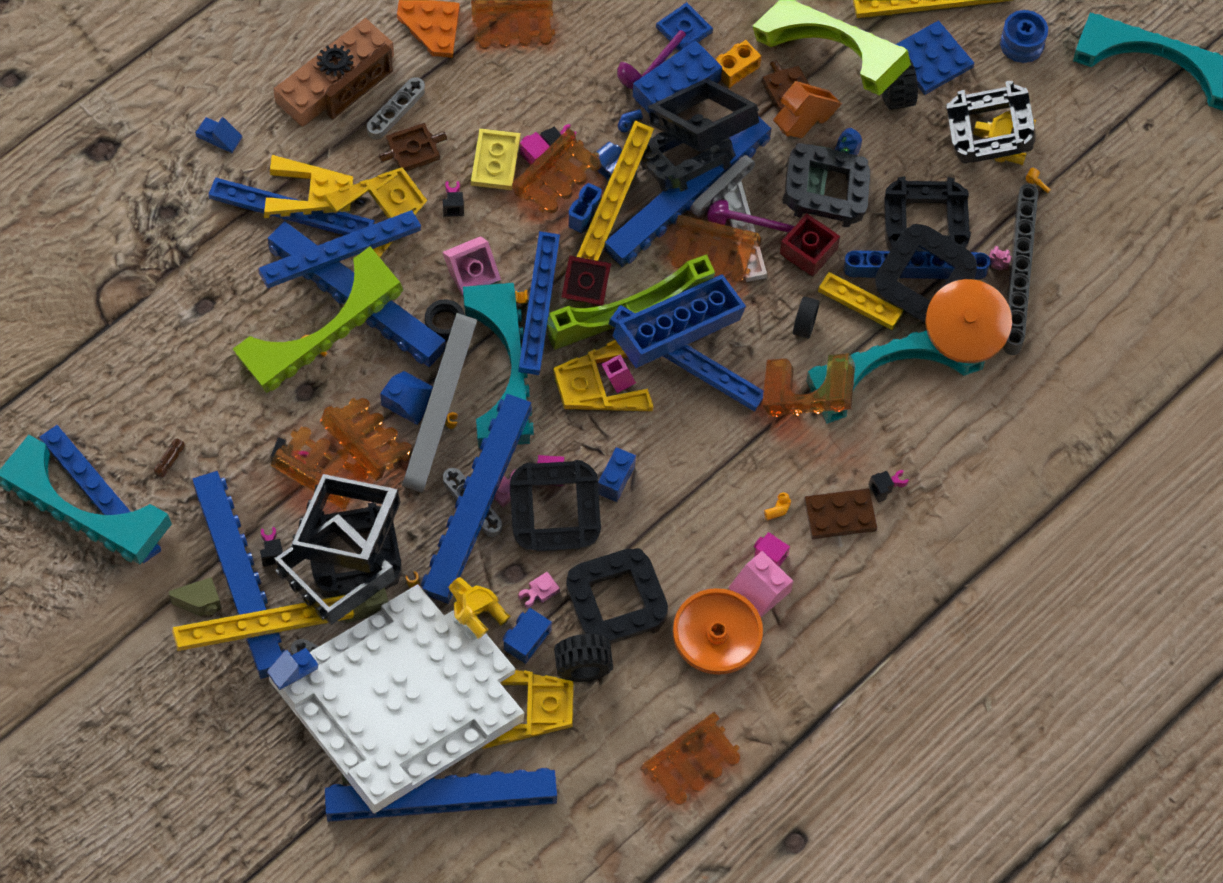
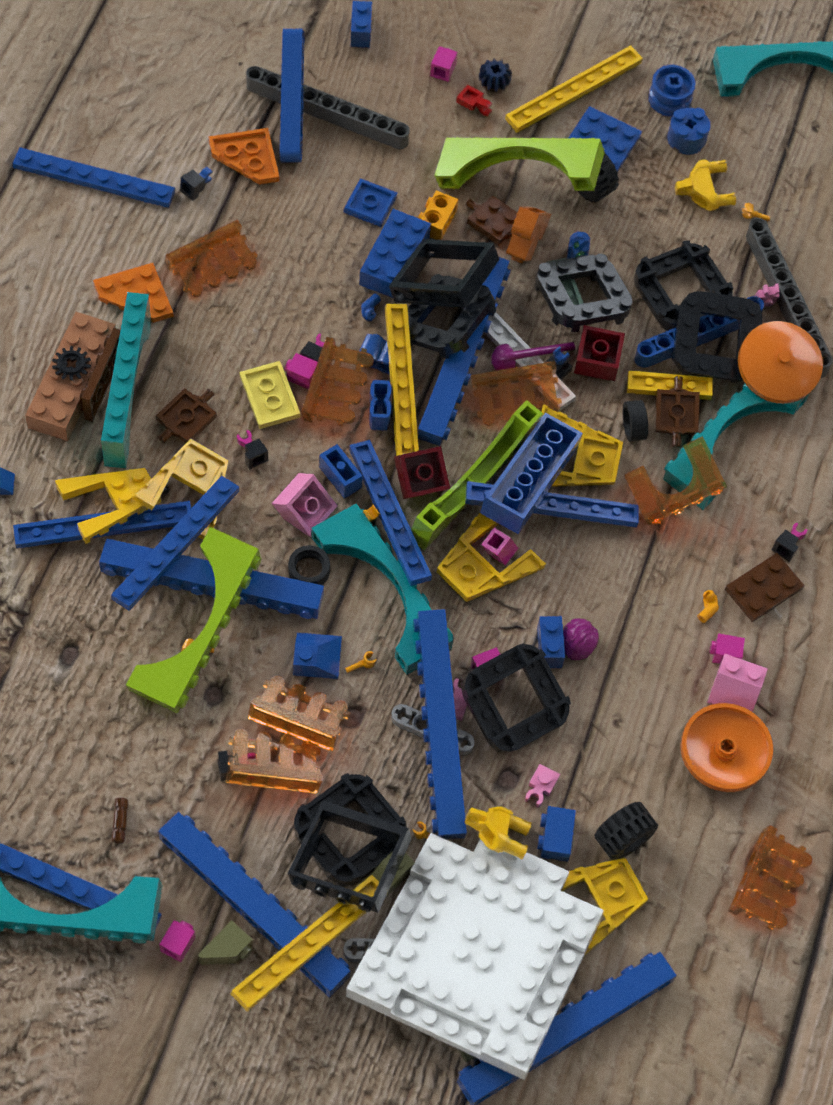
camera: 30 degrees left, 0 degrees up
black piece [260,527,283,567] -> none
blue slope [267,648,318,690] -> none
black window [291,474,401,573] -> none
light grey beam [367,77,425,139] -> none
light grey beam [402,313,477,493] -> none
black plate [566,548,668,645] -> none
magenta piece [617,30,686,89] -> none
light grey beam [690,155,755,218] -> none
plate [947,81,1036,164] -> none
none -> teal arch [101,292,151,469]
none -> dark pink brick [159,920,196,962]
none -> blue brick [319,444,363,499]
none -> yellow wing [541,404,623,487]
none -> black piece [546,346,573,380]
none -> magenta hair [563,618,599,660]
none -> reddish brown plate [655,376,700,448]
none -> blue brick [667,108,710,155]

